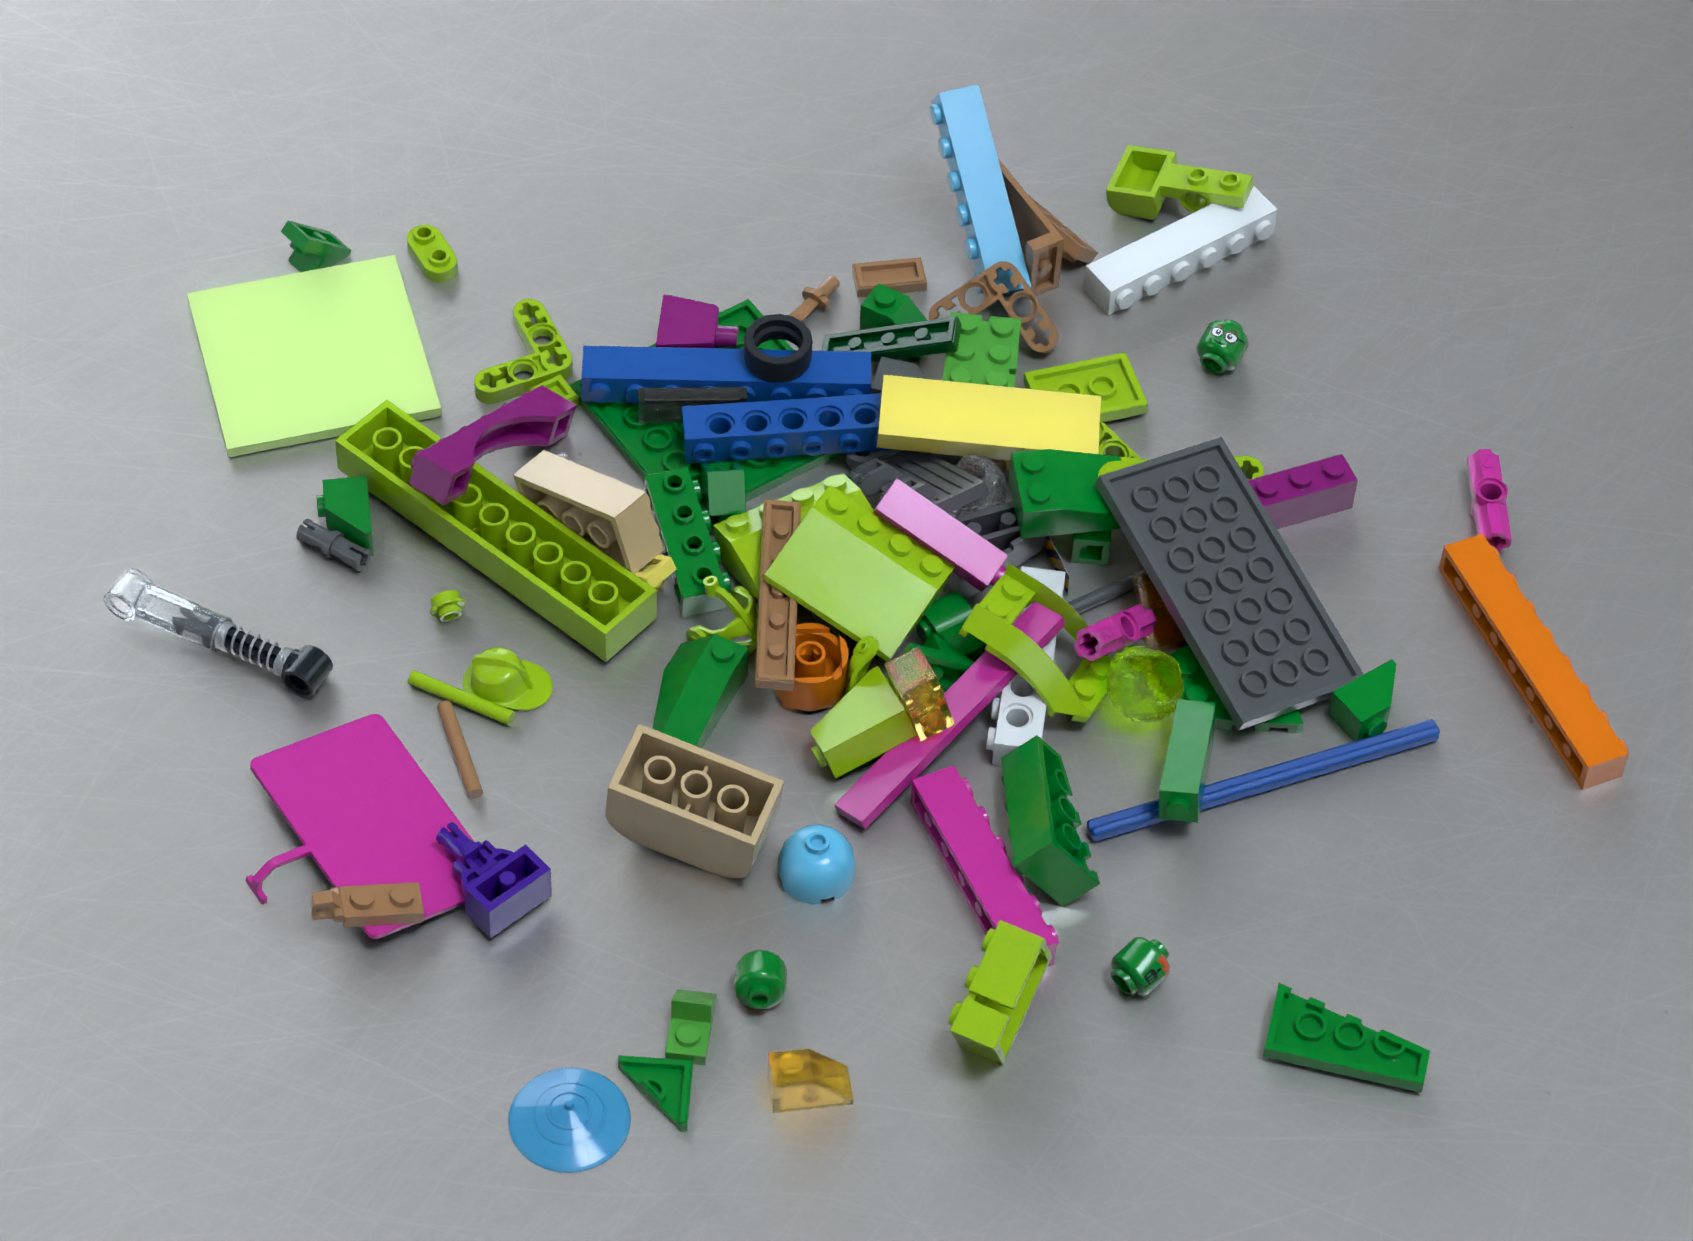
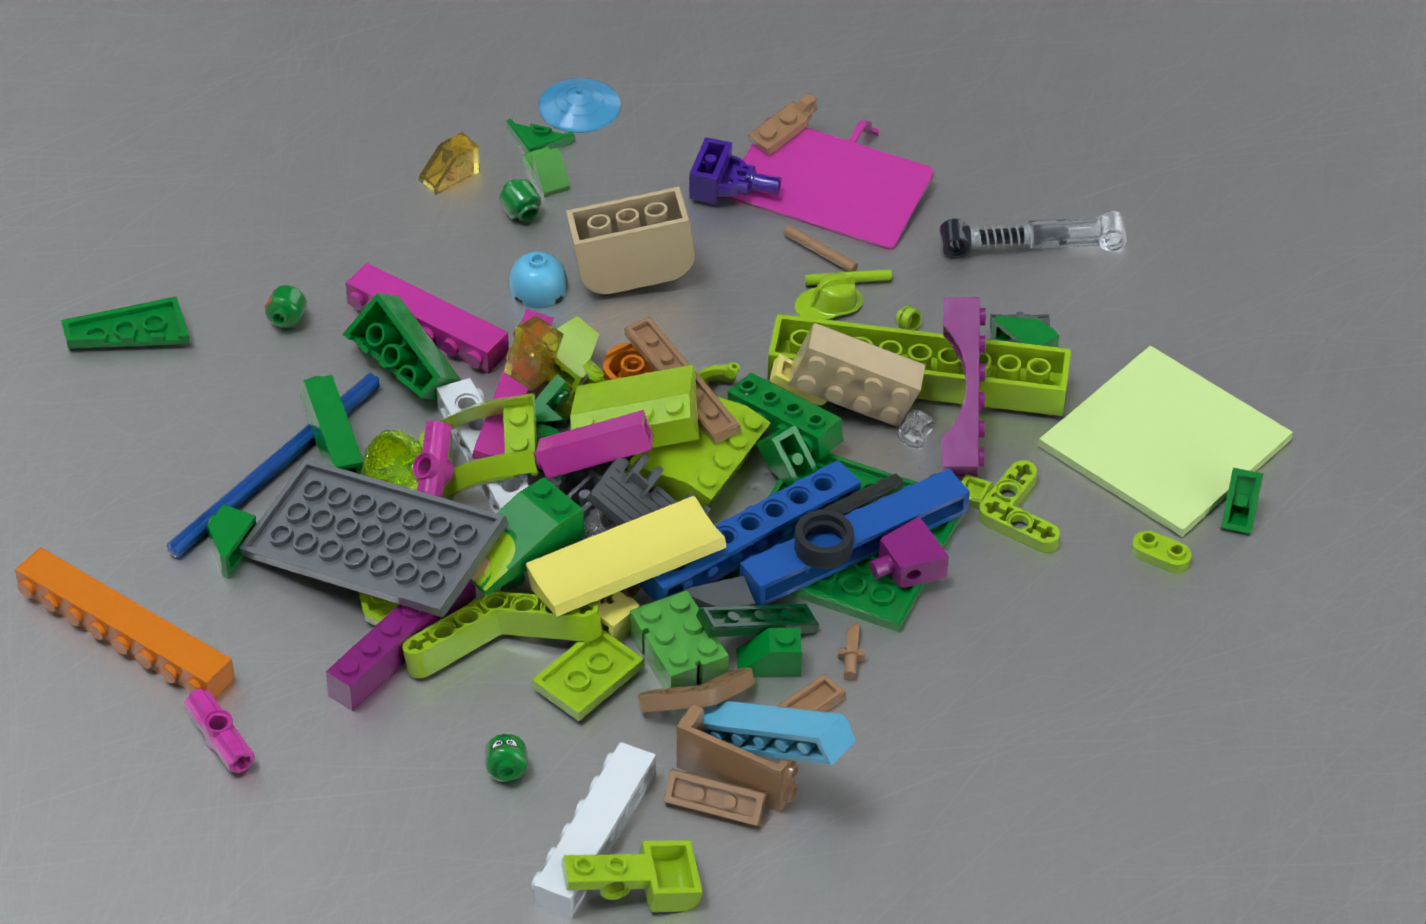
camera: 150 degrees right, 5 degrees down
green wedge [652,634,749,748] -> none
lime piece [948,920,1052,1065] -> none

